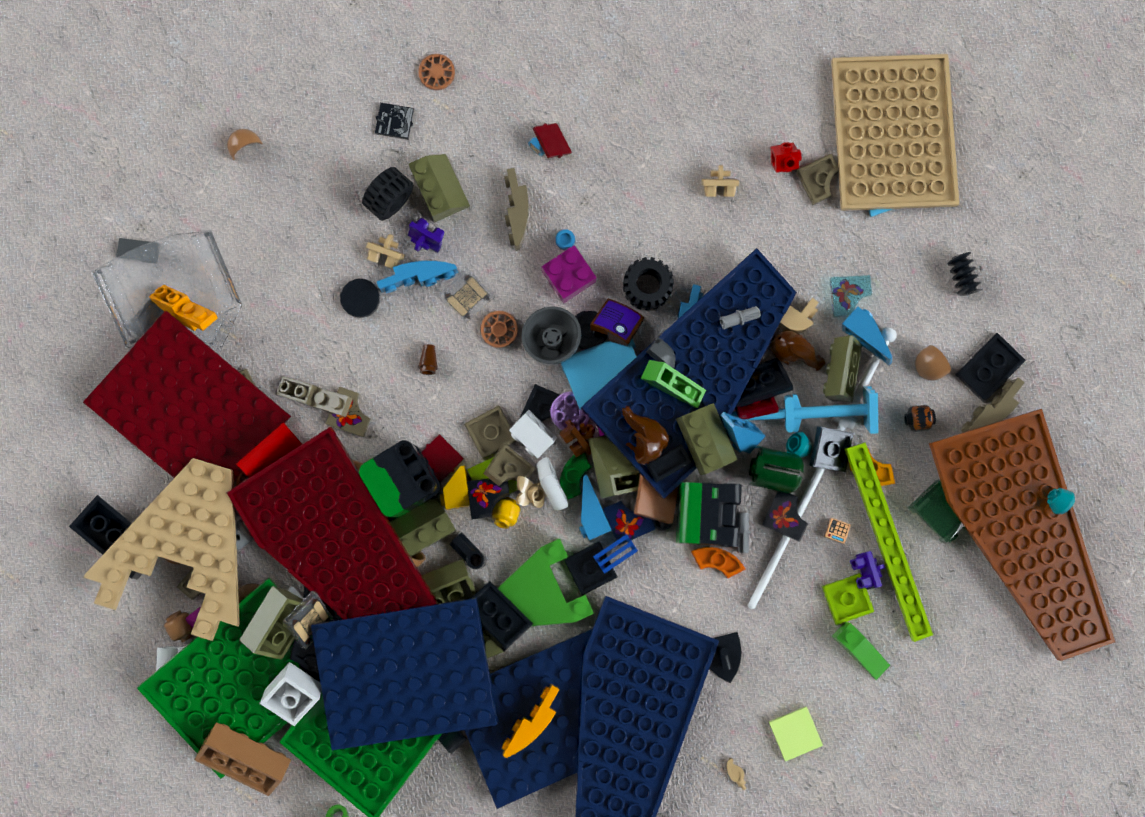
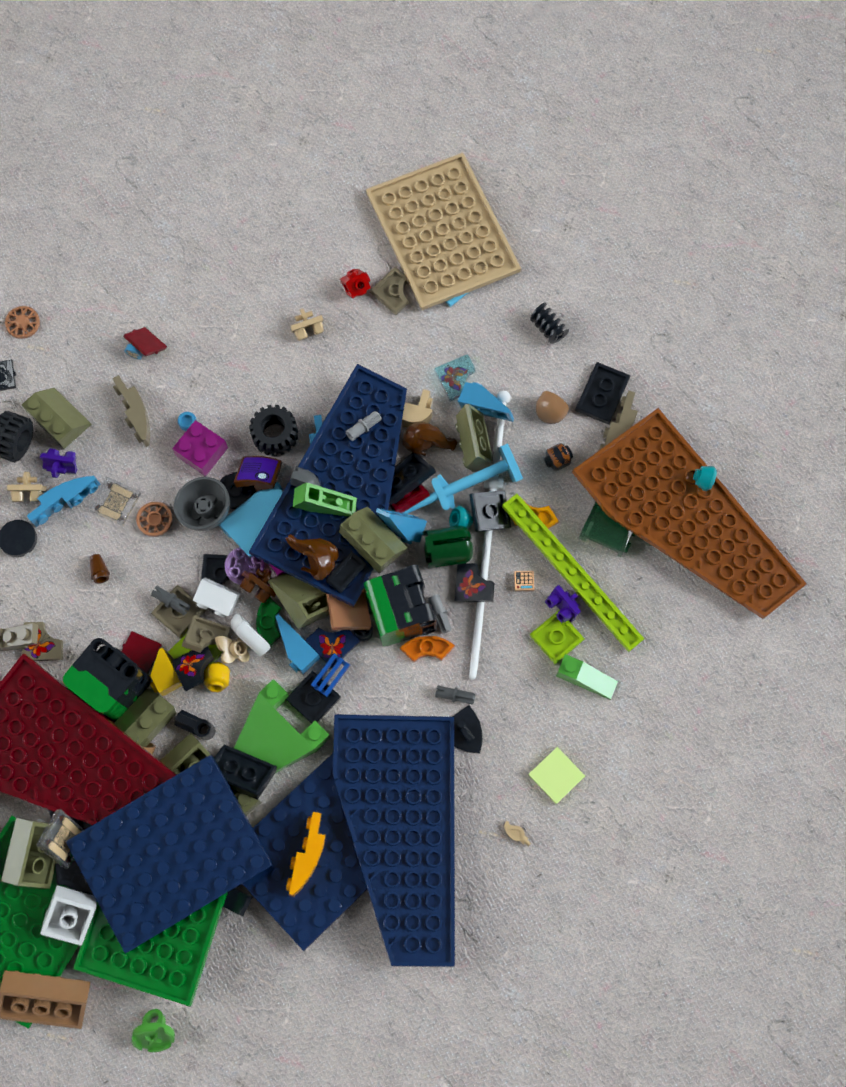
camera: 15 degrees left, 10 degrees down
none -> dark grey pin [151,585,191,615]
none -> dark grey axle [435,685,475,705]

